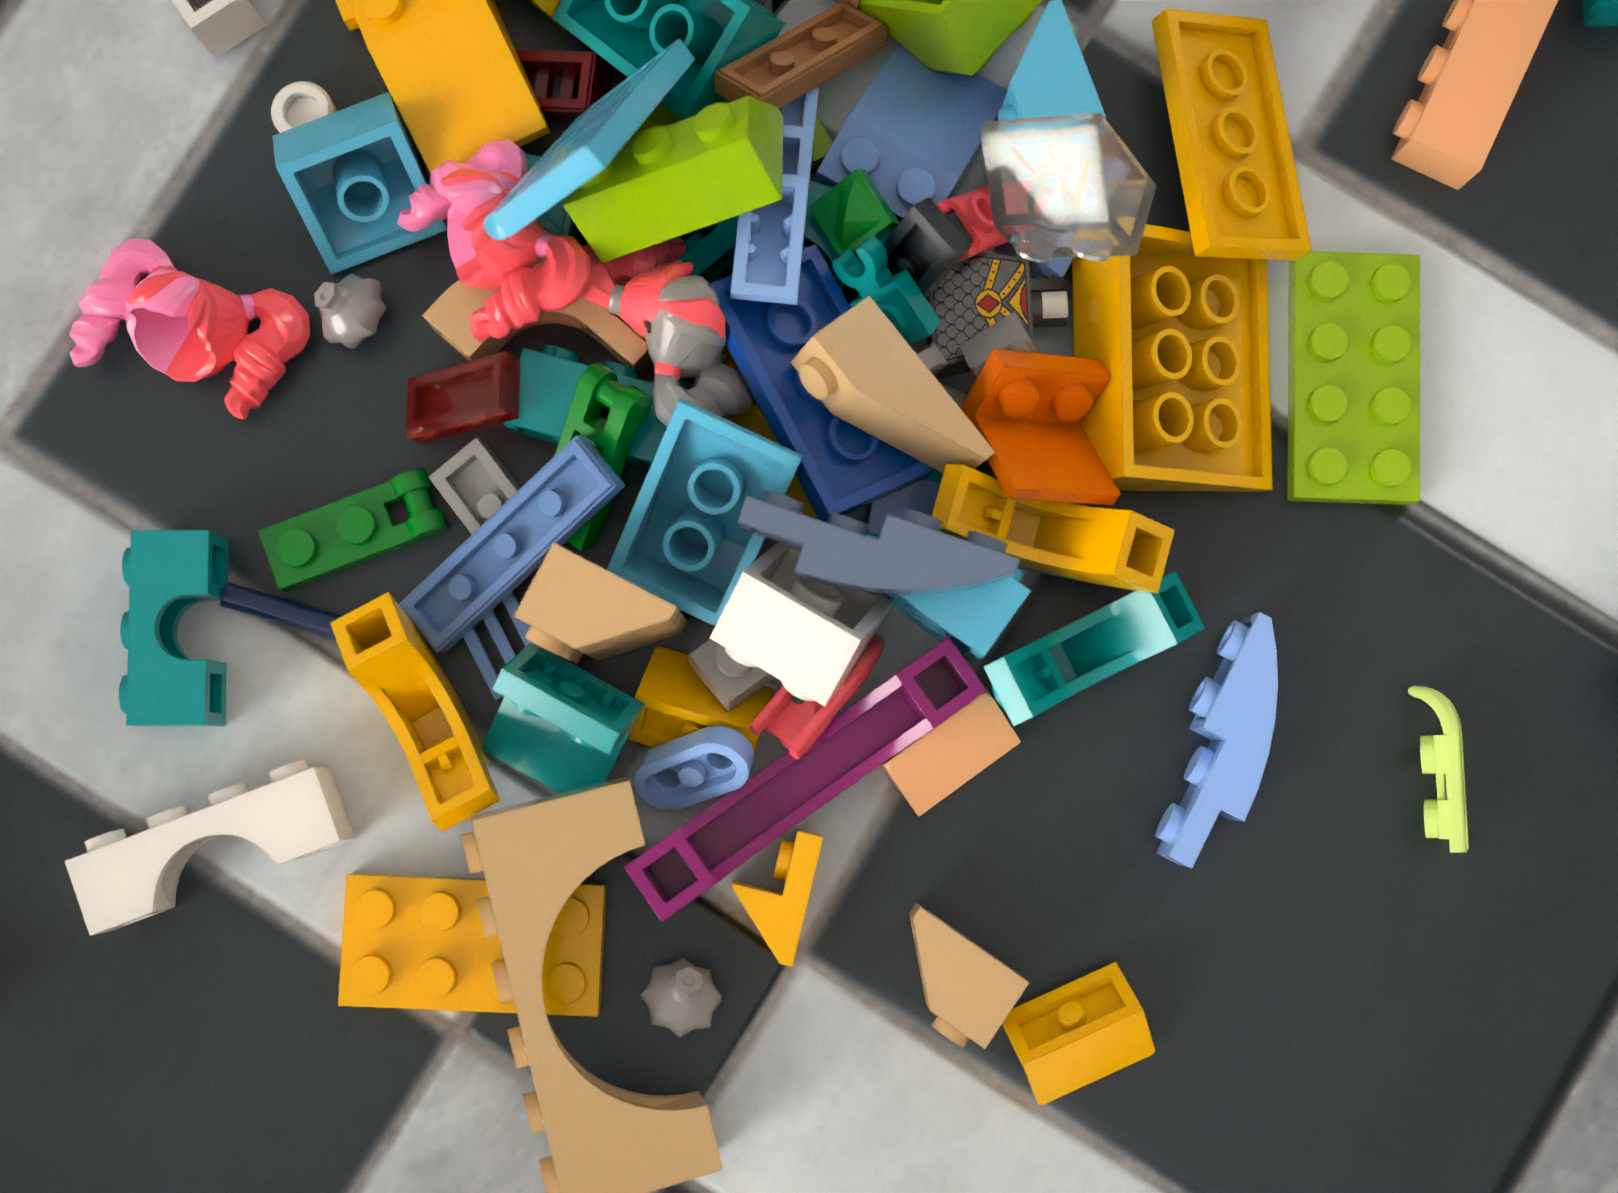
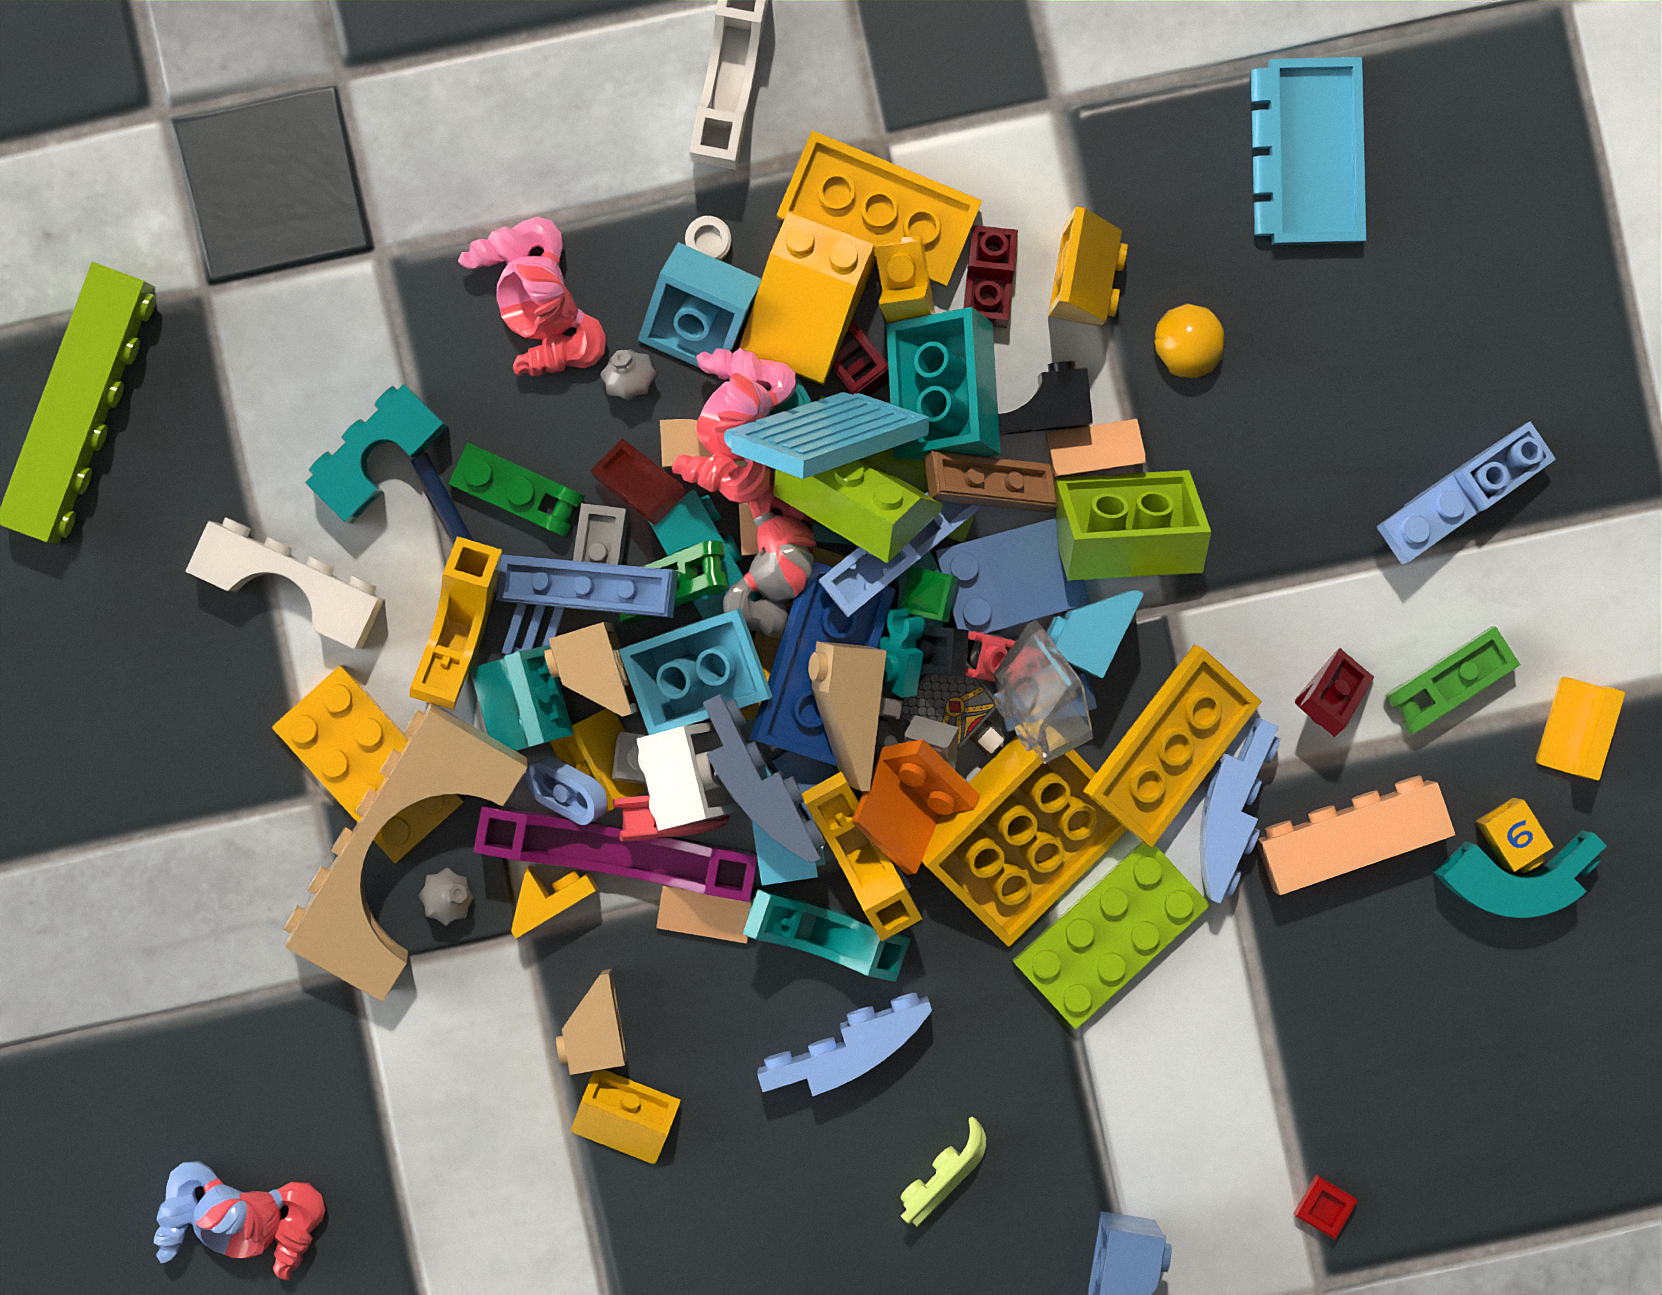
camera: 50 degrees right, 5 degrees up
none -> light blue slope [1199,718,1280,904]

